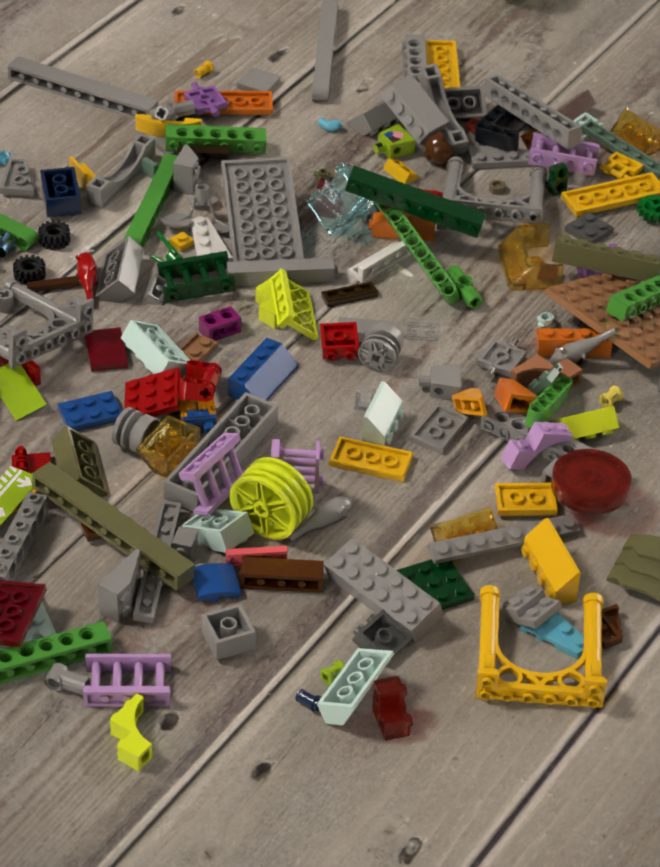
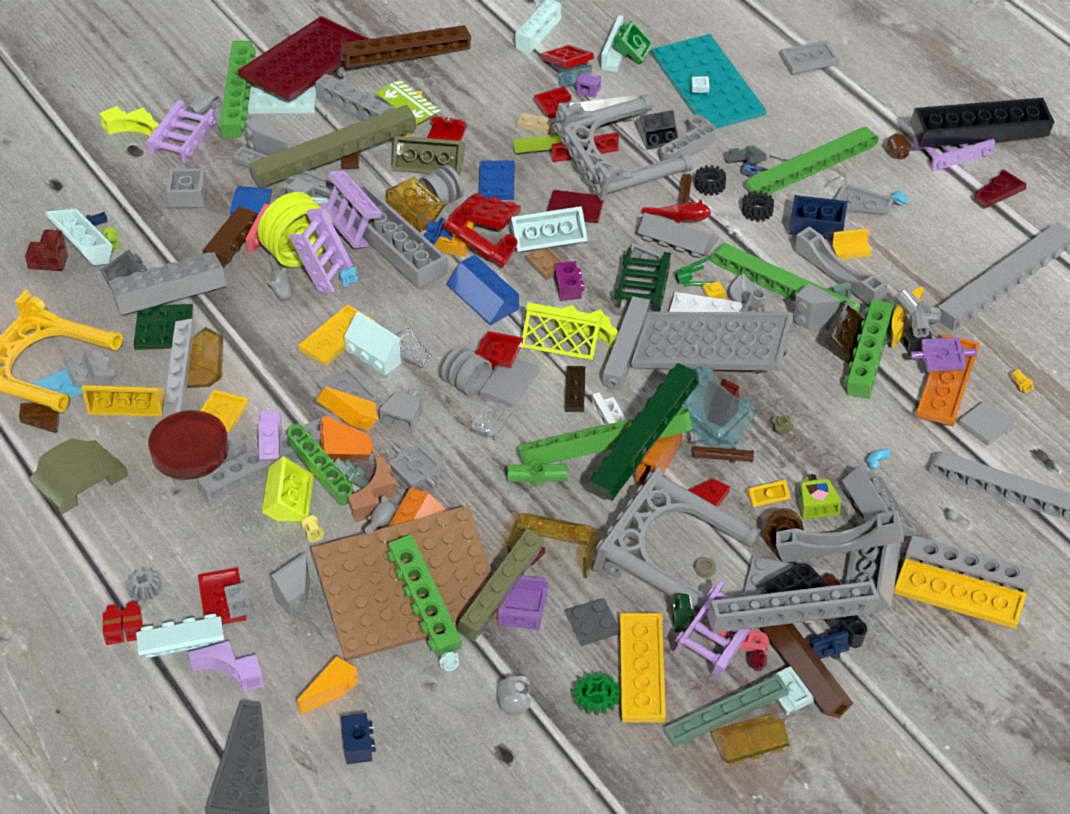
camera: 115 degrees right, 5 degrees up
light grey slope [381,74,450,145] -> none
yellow plate [600,152,644,180] -> none

